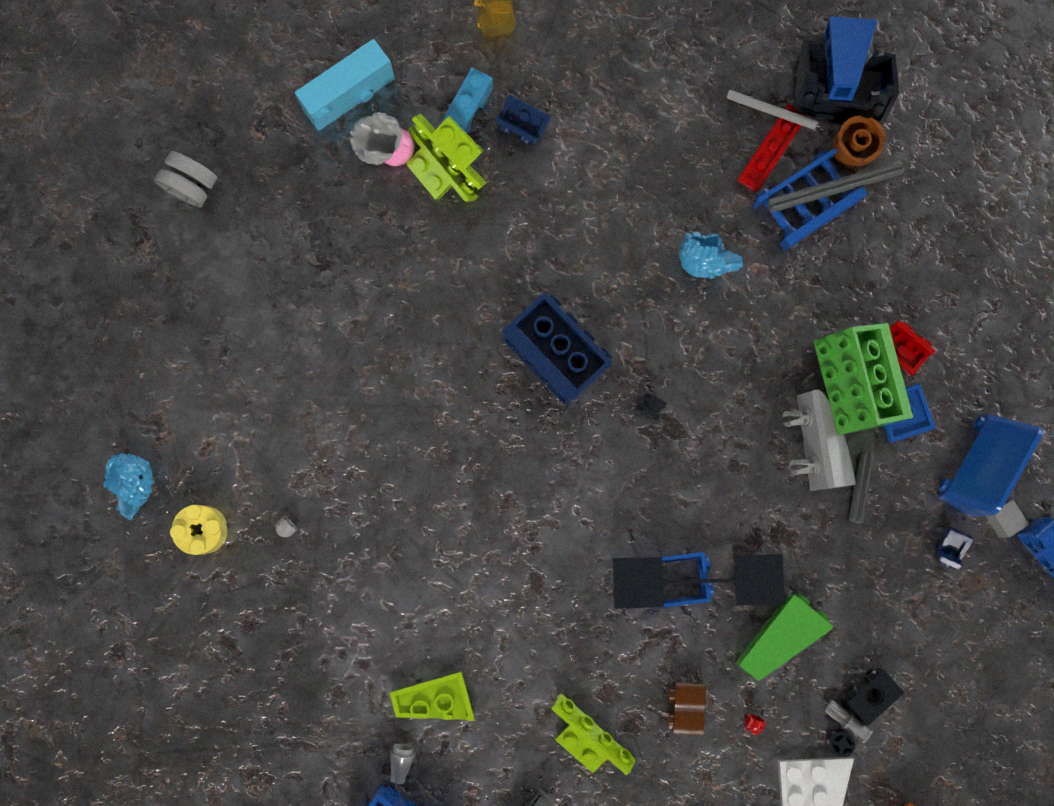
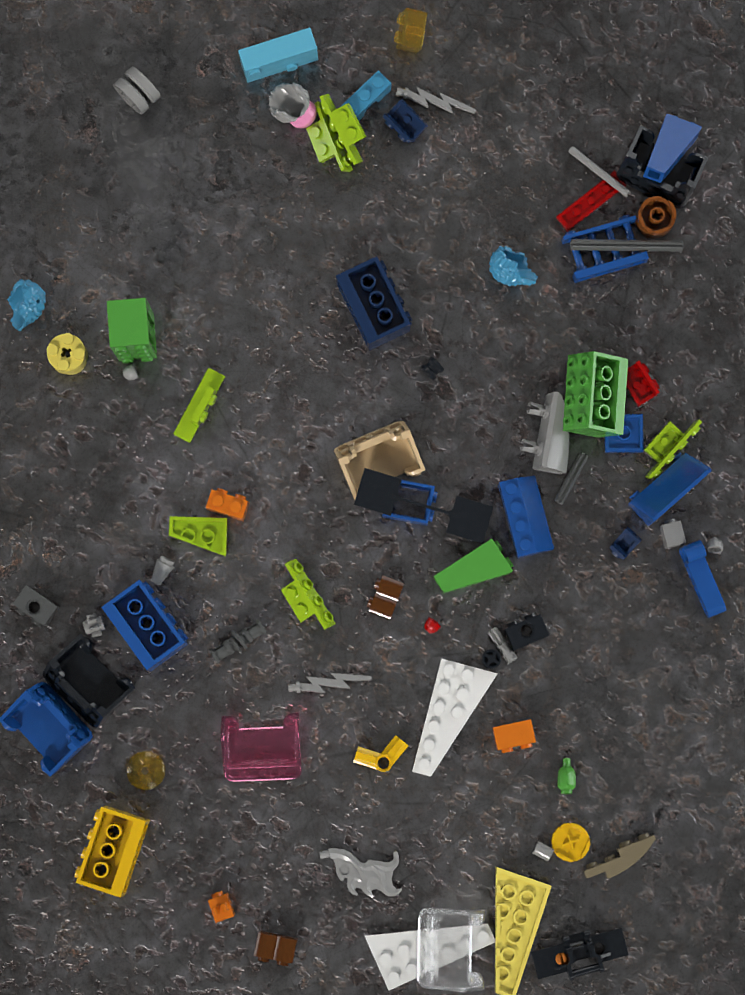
camera: 25 degrees right, 0 degrees up
none -> bright green brick [107,298,157,364]
none -> lime bracket [174,368,226,443]
none -> orange brick [206,488,250,522]
none -> tan windscreen [334,421,425,500]
none -> light grey piece [396,87,476,114]
none -> blue slope [498,476,554,559]
none -> lime bracket [644,419,702,479]

